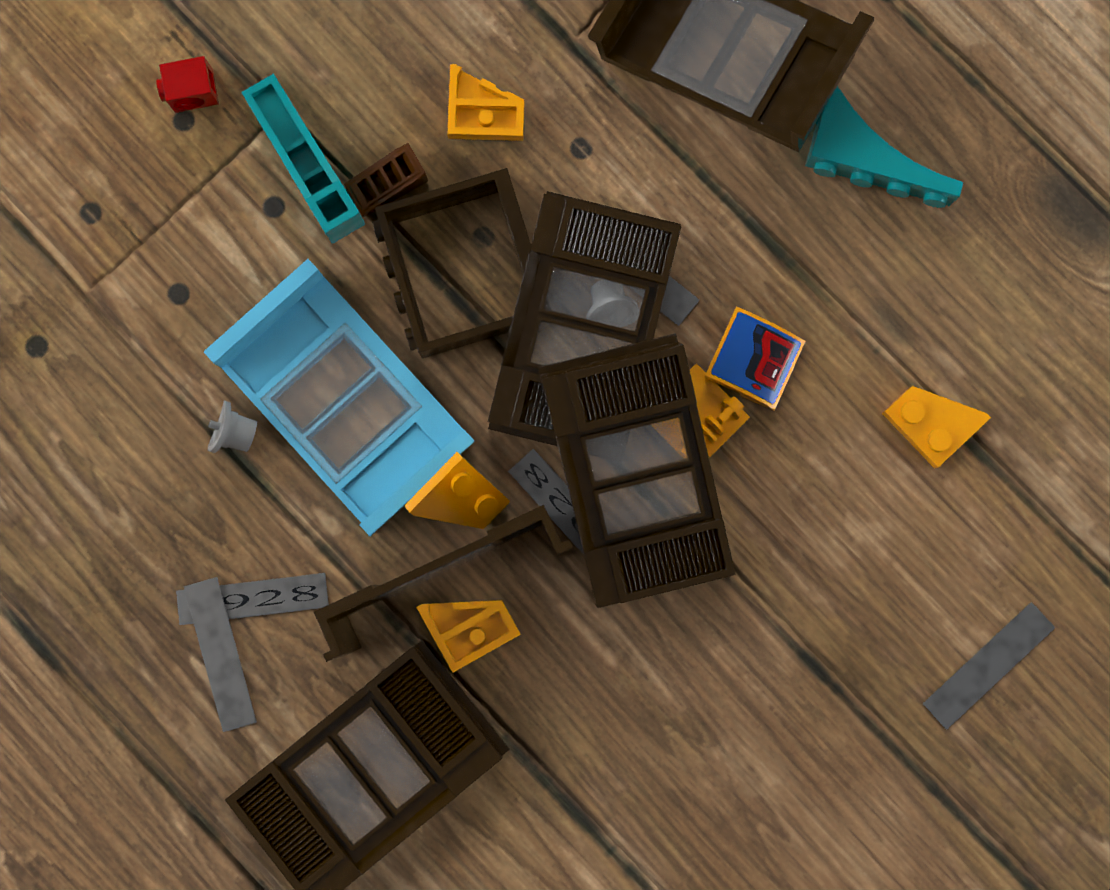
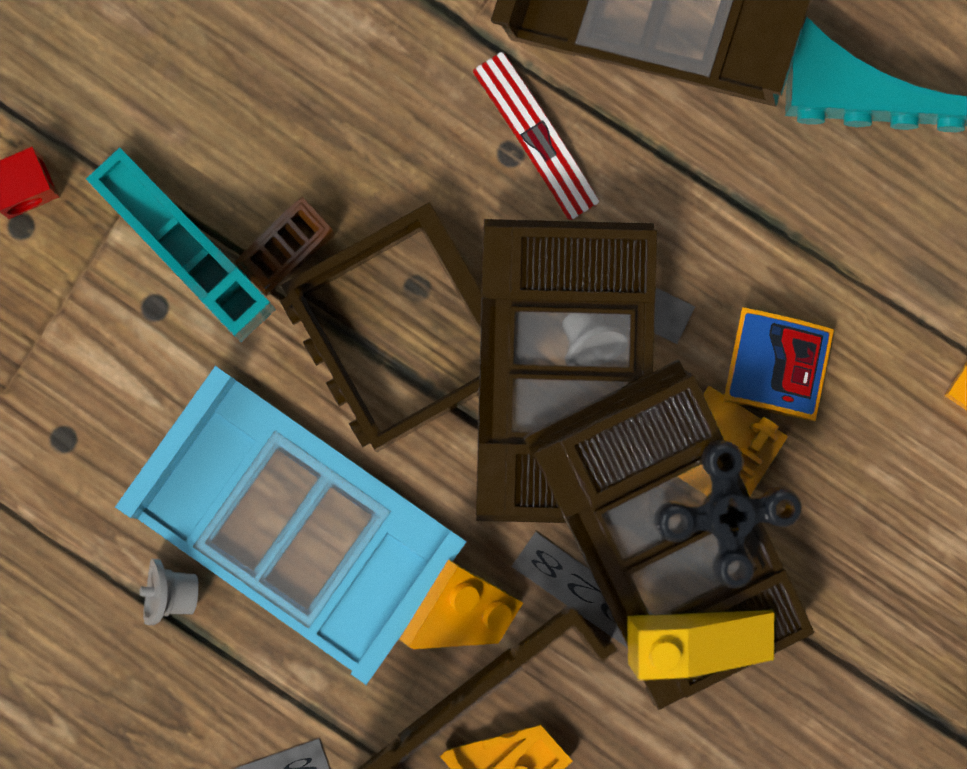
camera: 10 degrees left, 0 degrees up
light orange wing [447,64,525,141] -> none
none -> sticker [473,52,599,220]
none -> yellow slope [628,610,774,680]
none -> black gear [654,440,802,588]

